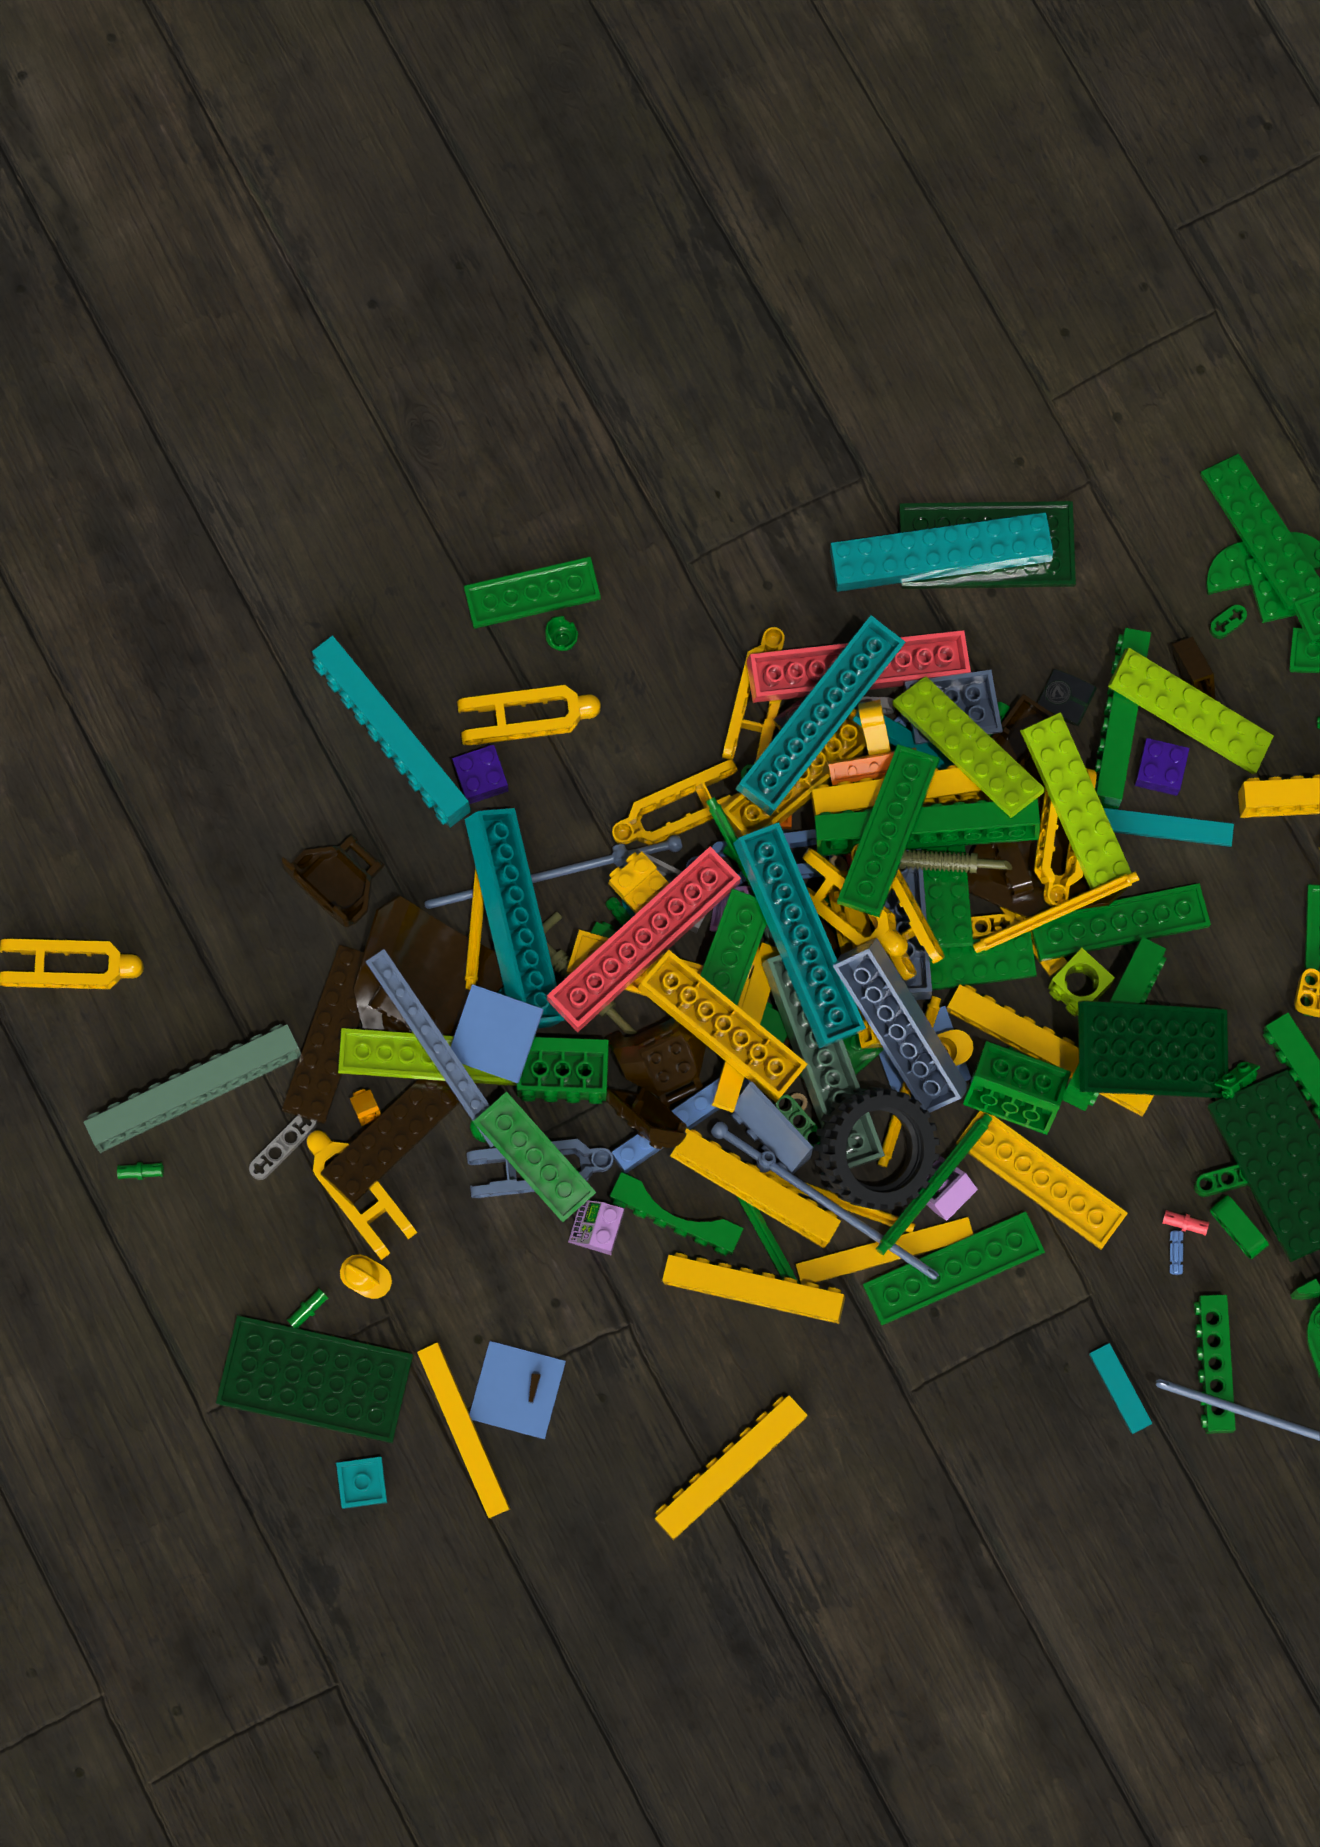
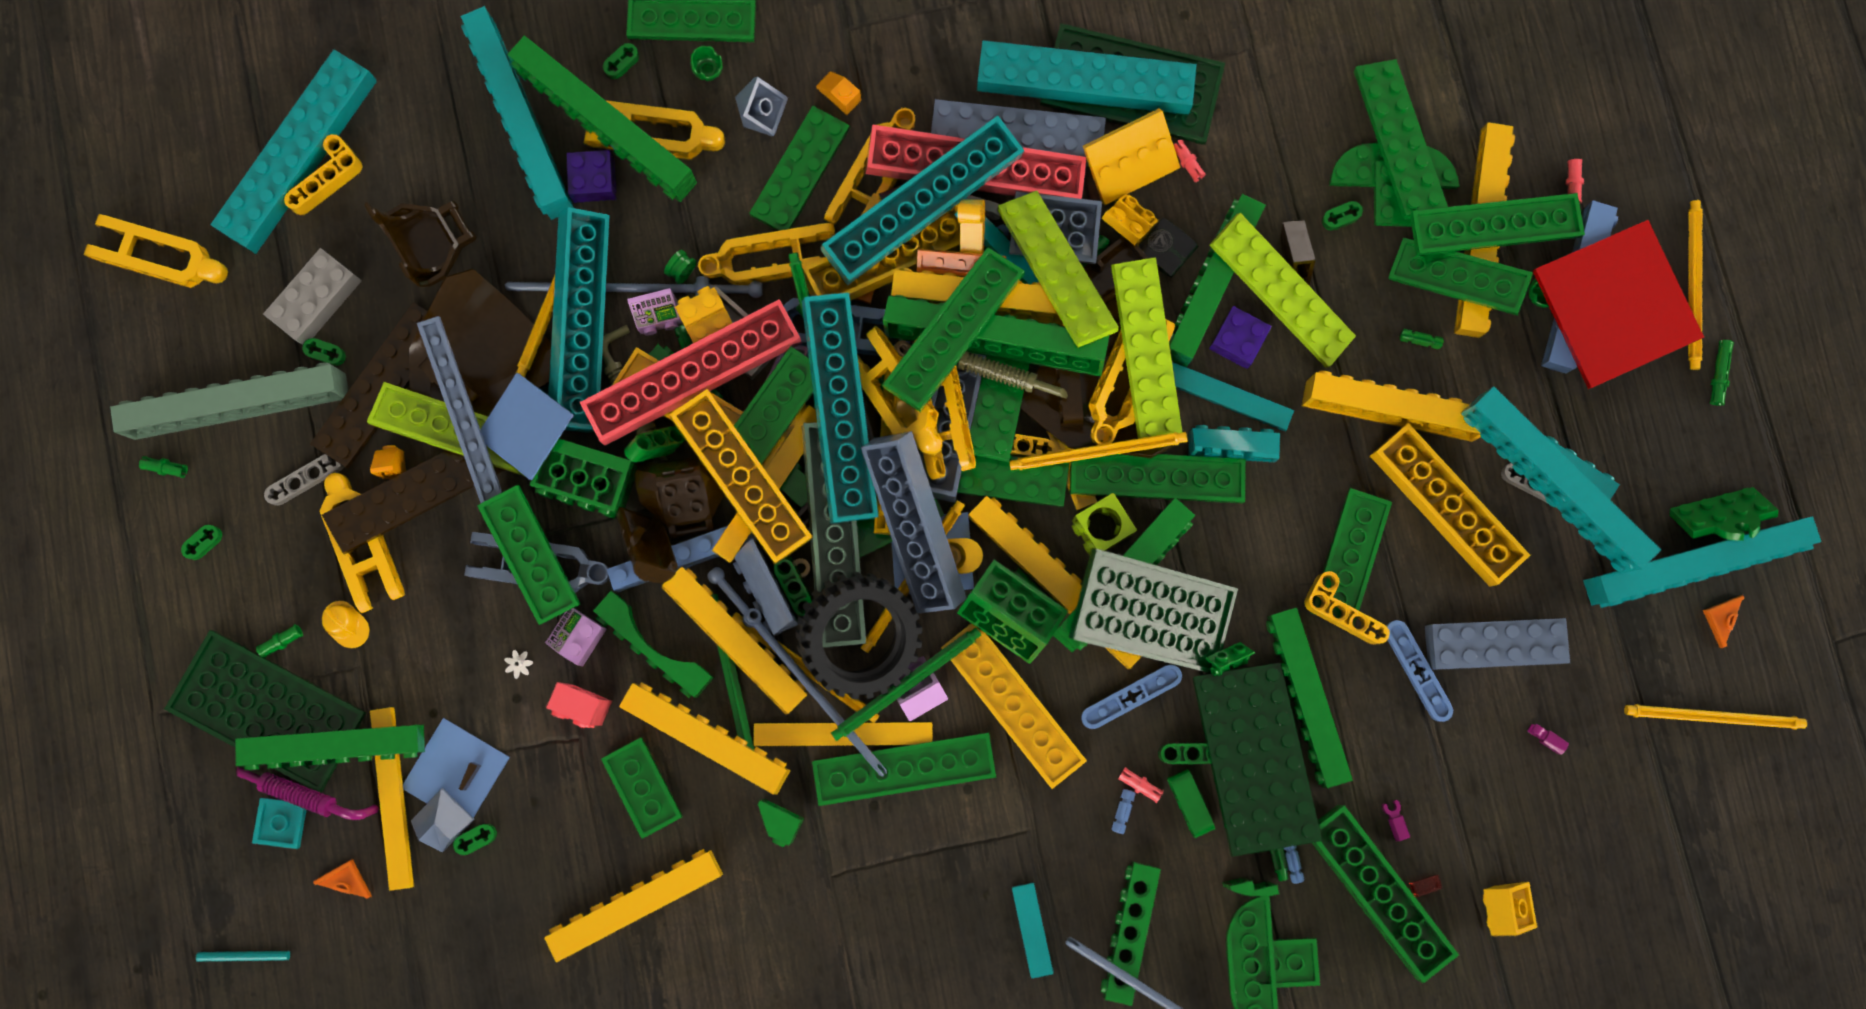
camera: 15 degrees right, 5 degrees up
none -> green beam [181,525,222,560]
none -> teal bar [196,951,290,962]
none -> teal brick [210,50,377,254]
none -> green brick [235,725,425,770]
none -> magenta piece [236,767,379,820]
none -> light grey brick [263,248,362,345]
none -> yellow beam [284,134,362,215]
none -> green beam [302,338,346,366]
none -> orange tile [313,860,372,899]
none -> sand blue slope [411,788,474,852]
none -> green beam [453,824,497,855]
none -> white plant [504,650,533,679]
none -> green brick [507,35,697,202]
none -> coral brick [546,682,612,728]
none -> green plate [601,737,683,839]
none -> green beam [603,43,639,80]
none -> green beam [624,426,685,462]
none -> slope [627,288,683,335]
none -> green wheel [664,250,697,284]
none -> sand blue slope [735,77,788,136]
none -> green plate [749,106,850,231]
none -> green slope [758,799,804,847]
none -> light orange slope [816,71,861,115]
none -> sand blue brick [931,99,1106,166]
none -> medium blue piece [1081,665,1182,729]
none -> yellow plate [1082,109,1180,205]
none -> yellow brick [1101,194,1159,245]
none -> coral pin [1173,140,1206,182]
none -> teal wedge [1188,425,1280,462]

